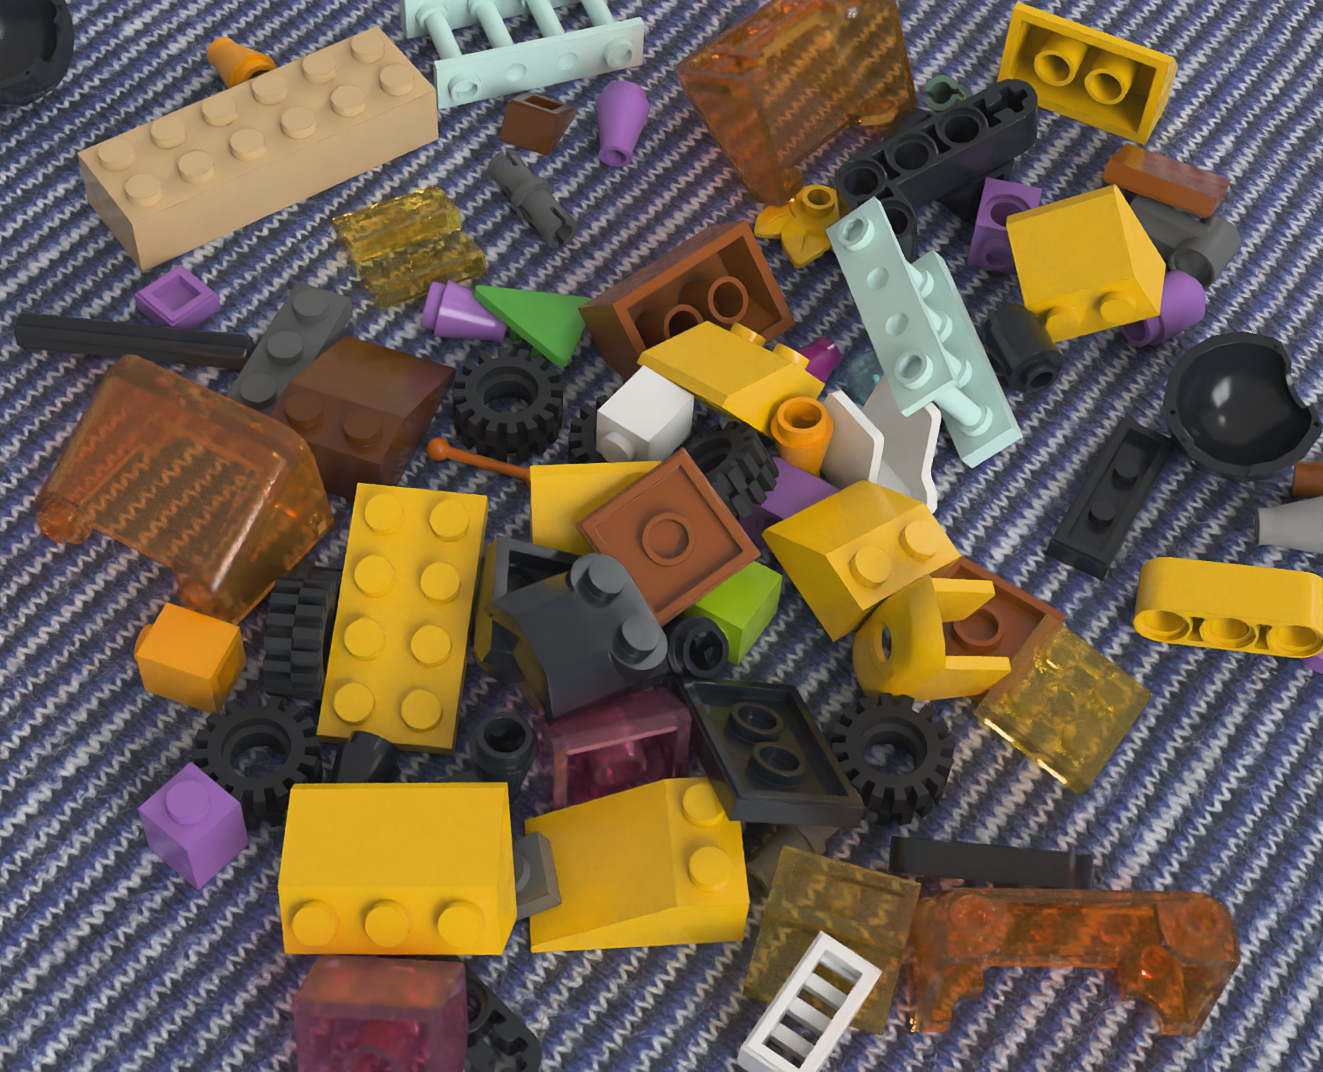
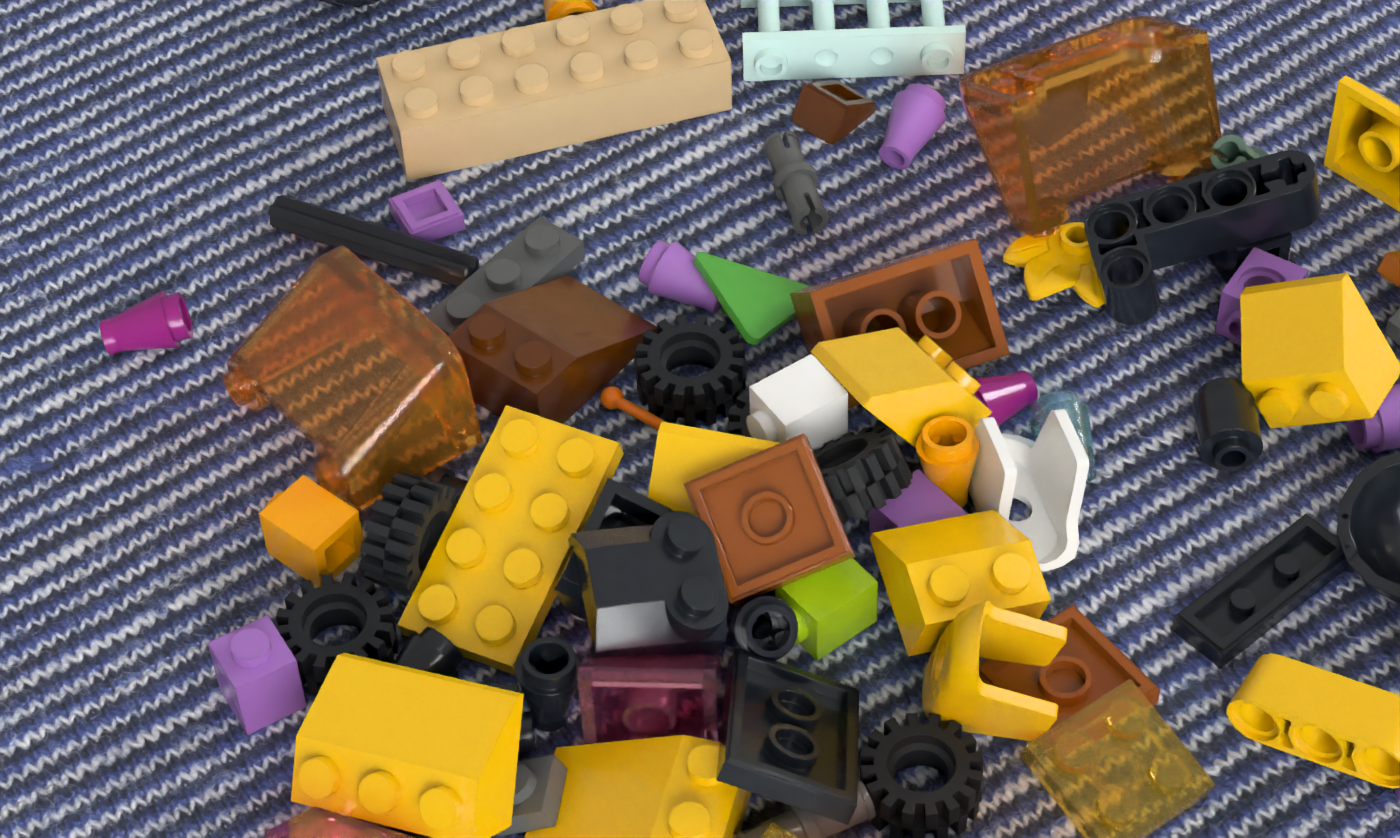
camera: 25 degrees right, 5 degrees down
clear yellow slope [332,184,488,310] -> none
light aqua fence [826,196,1023,468] -> none

